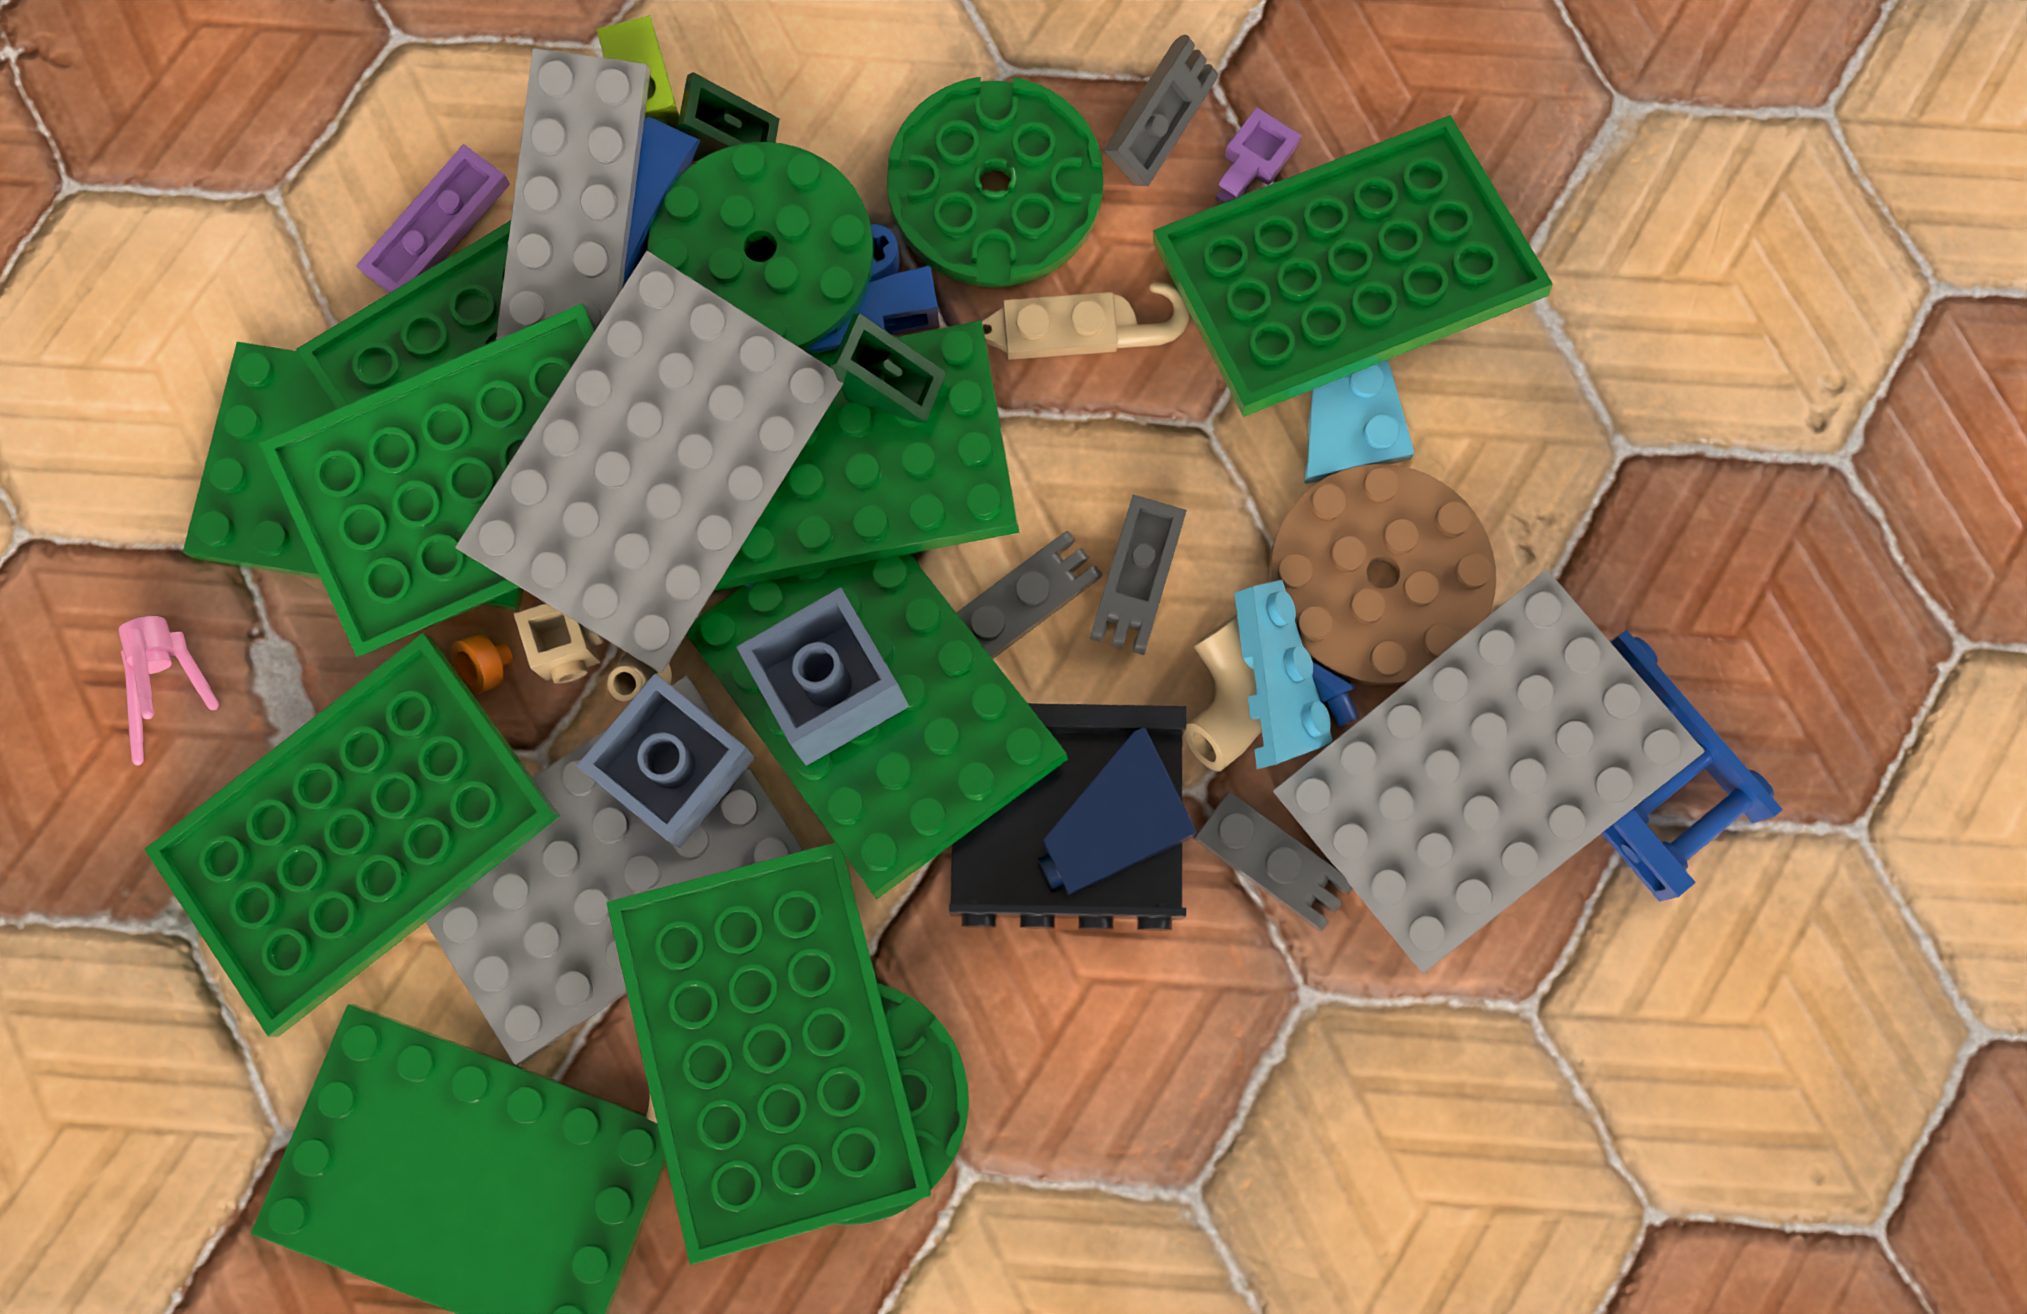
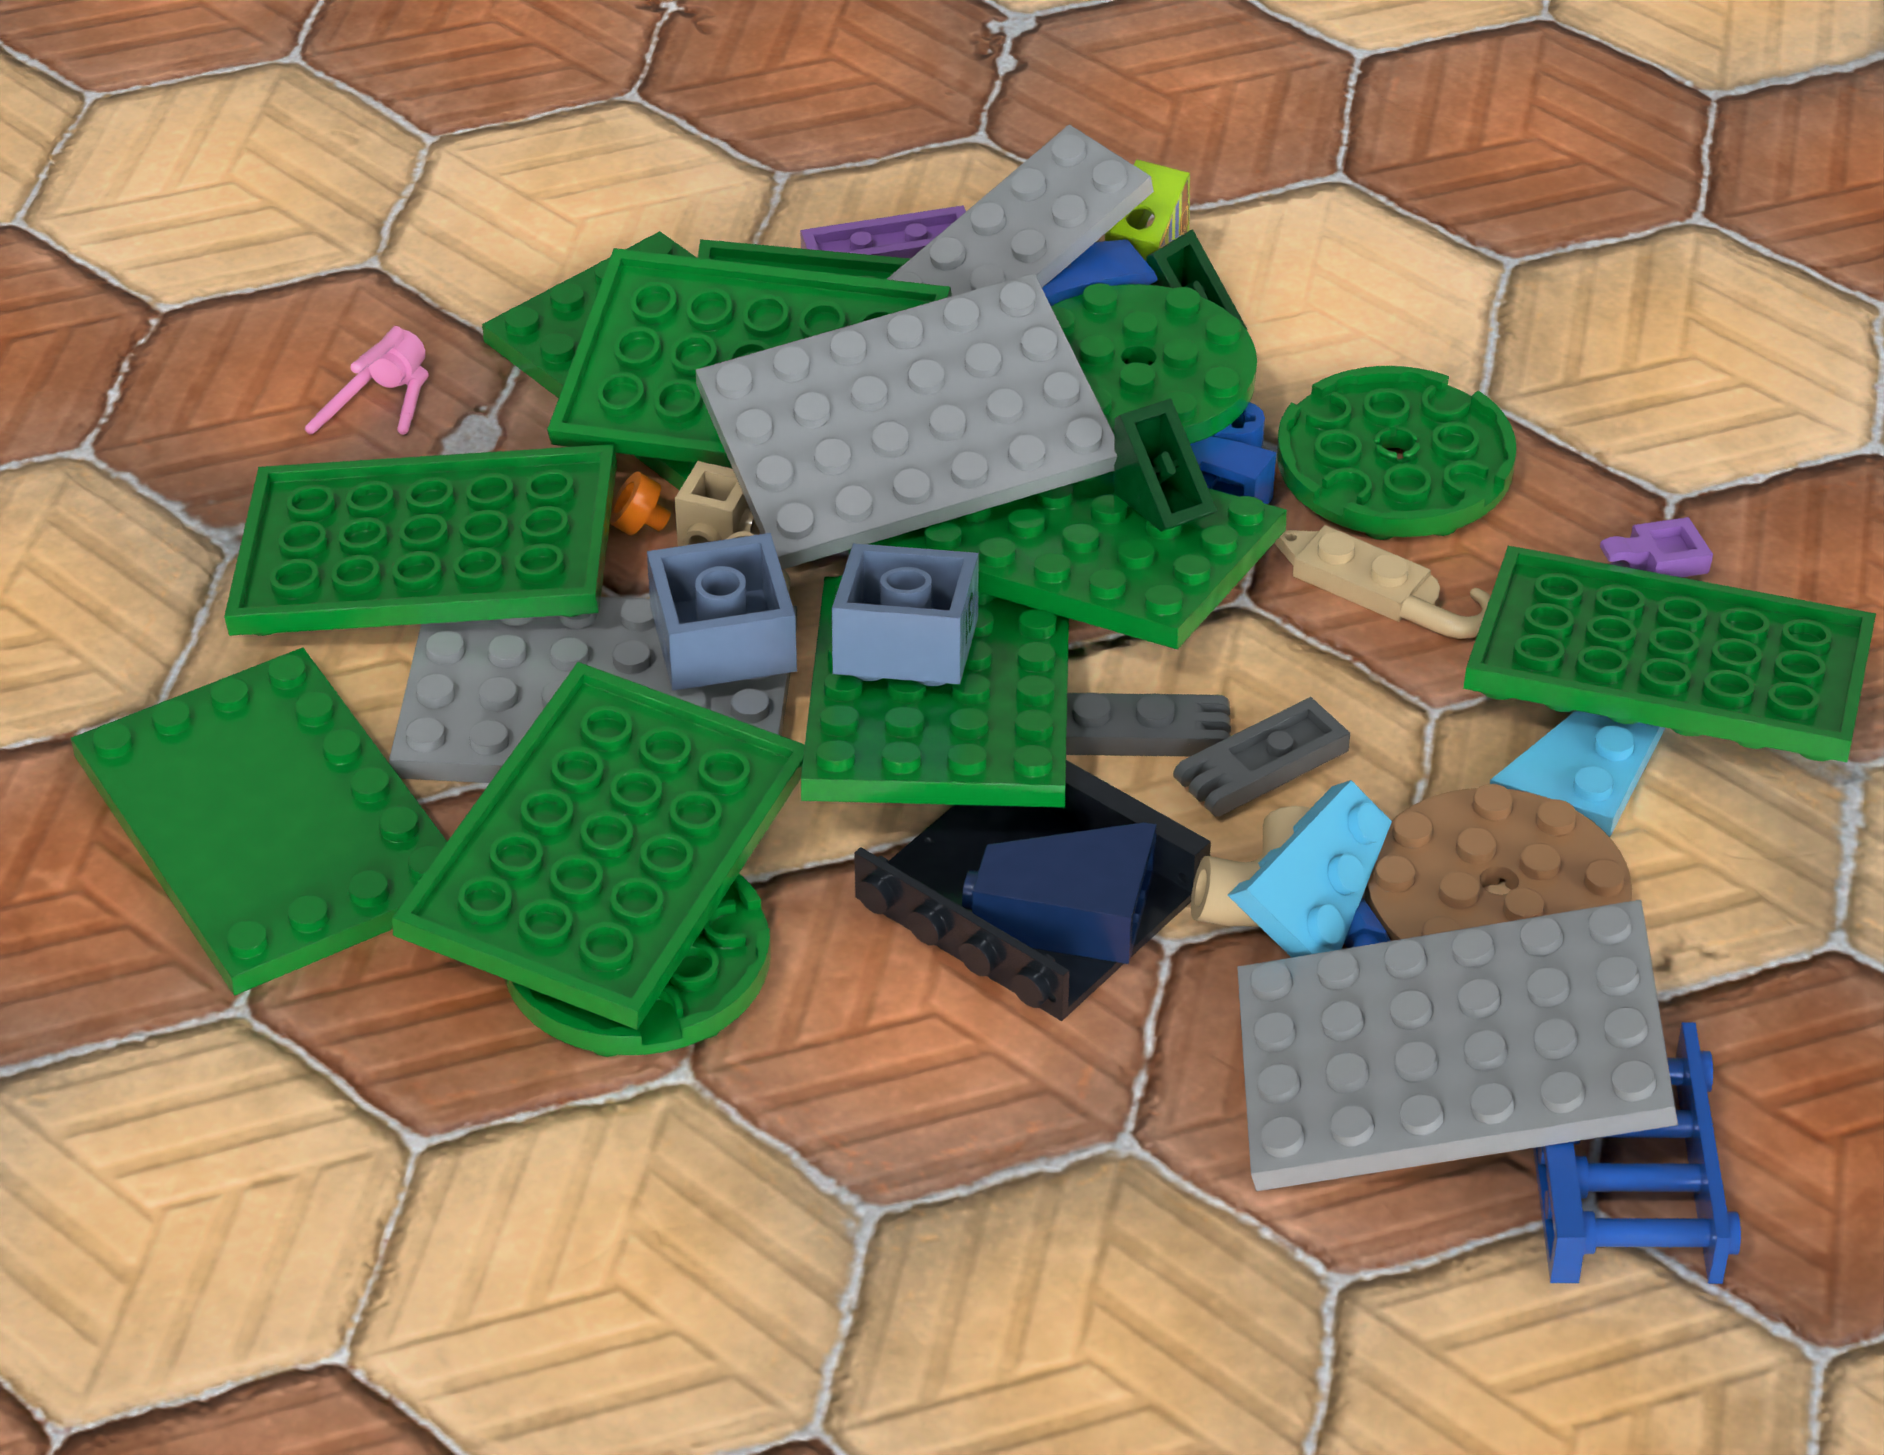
camera: 40 degrees right, 35 degrees down
dark grey hinge [1104,35,1218,186] -> none
dark grey hinge [1193,791,1353,932] -> none

